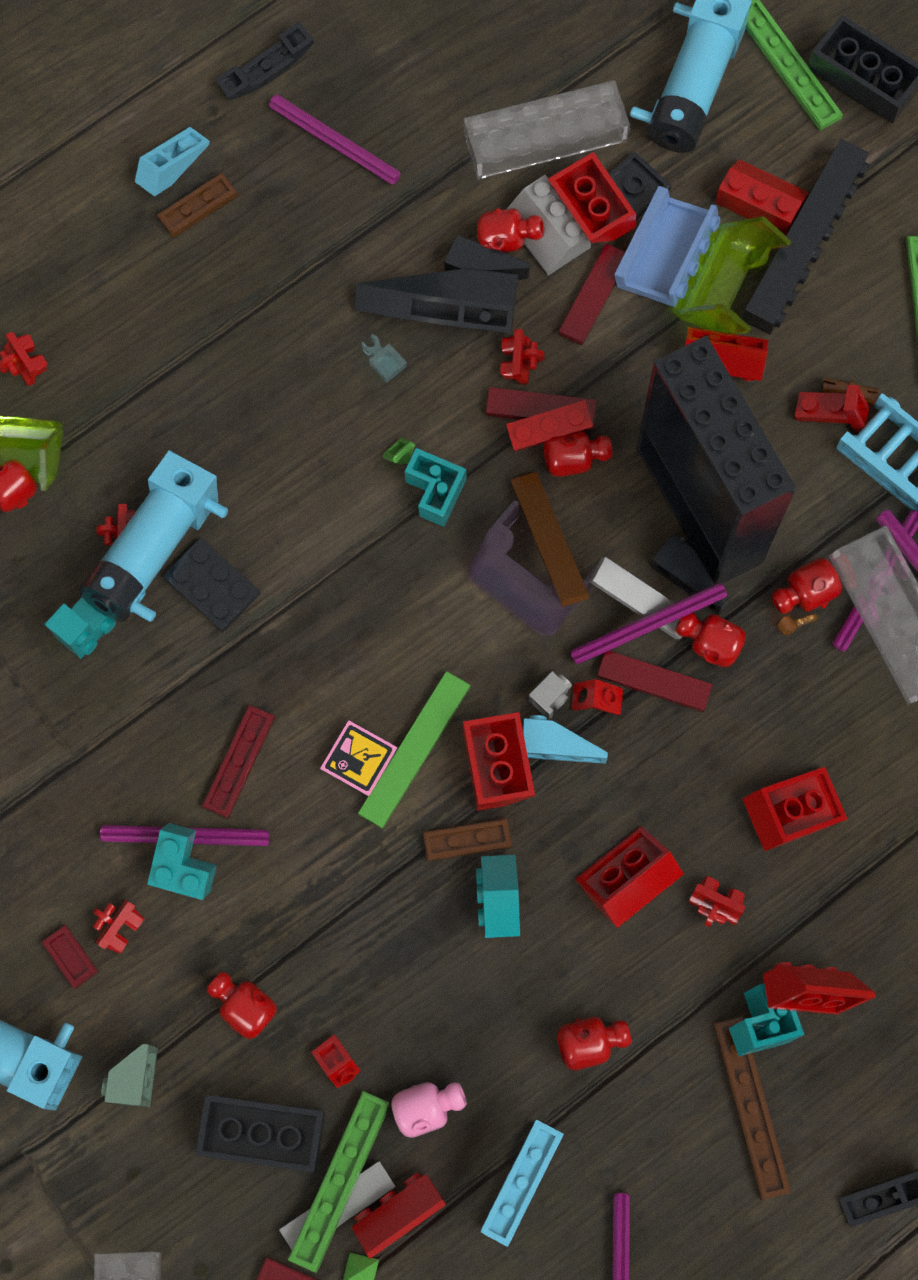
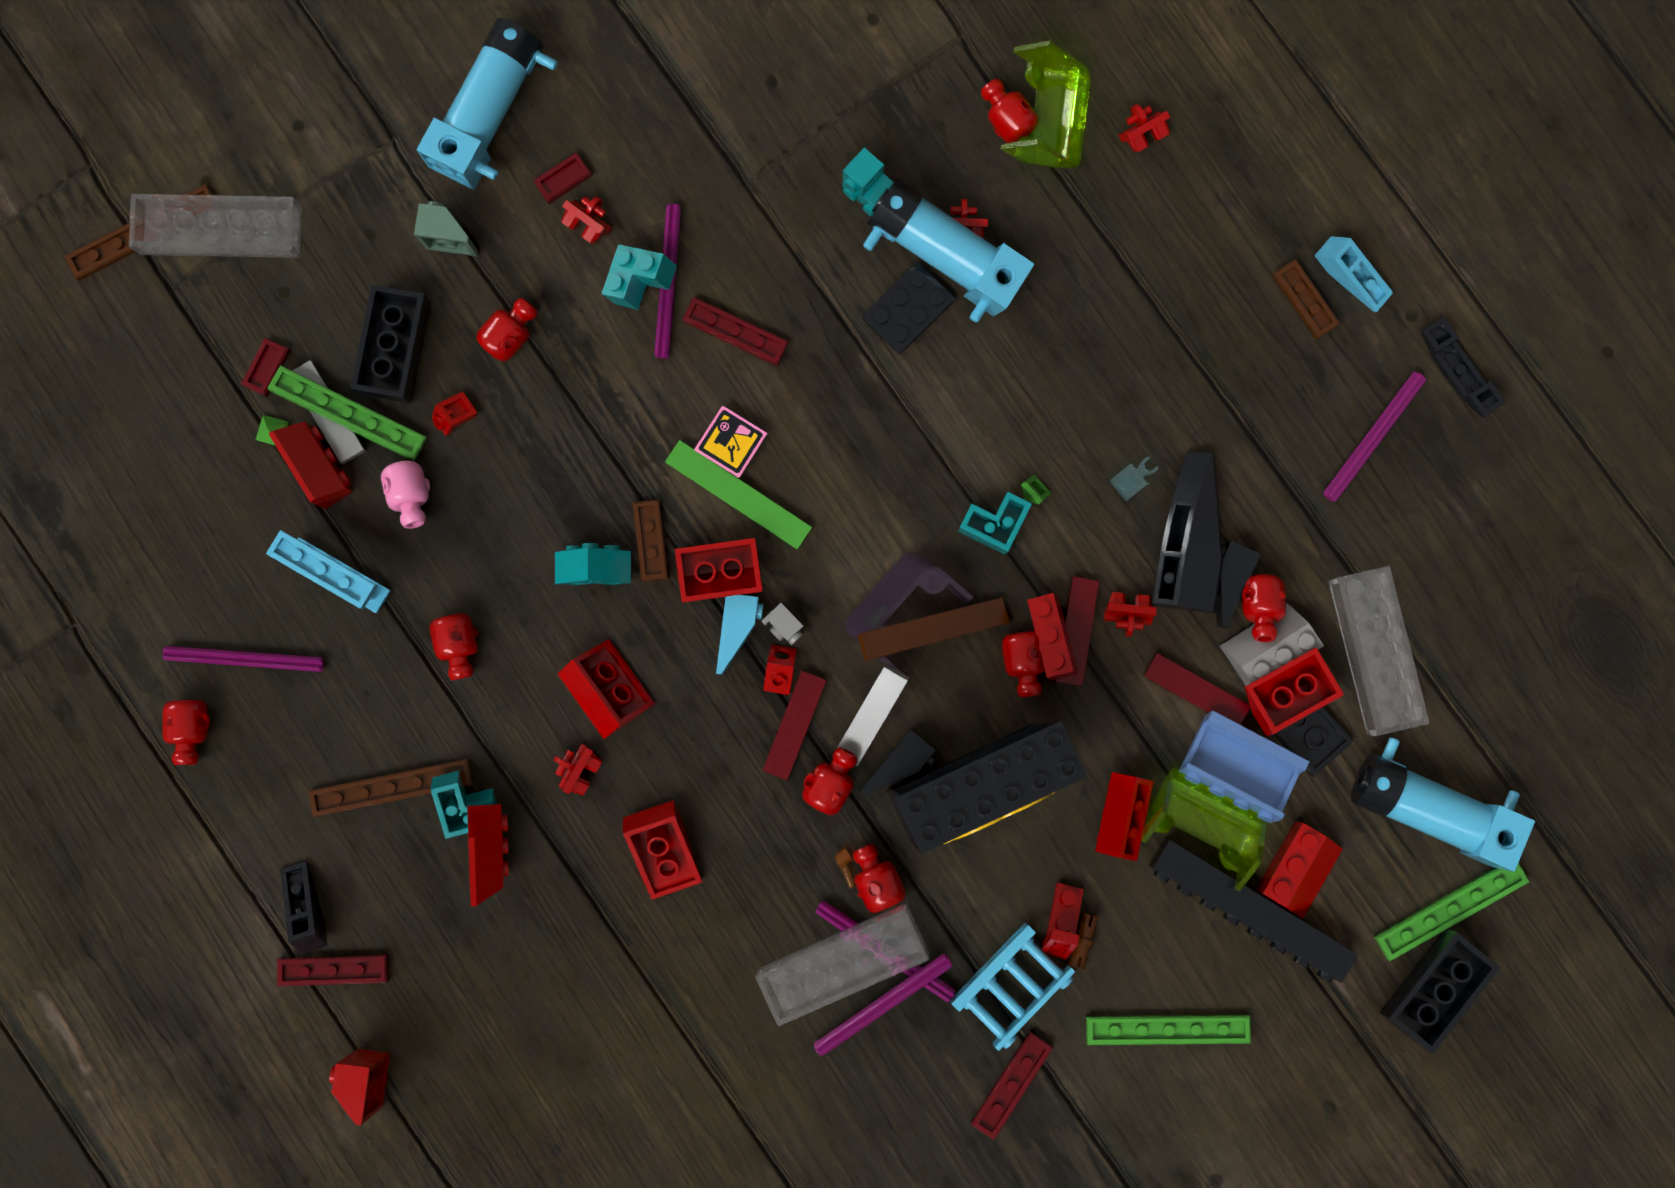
camera: 85 degrees right, 10 degrees up
magenta axle [571,583,727,664] -> none

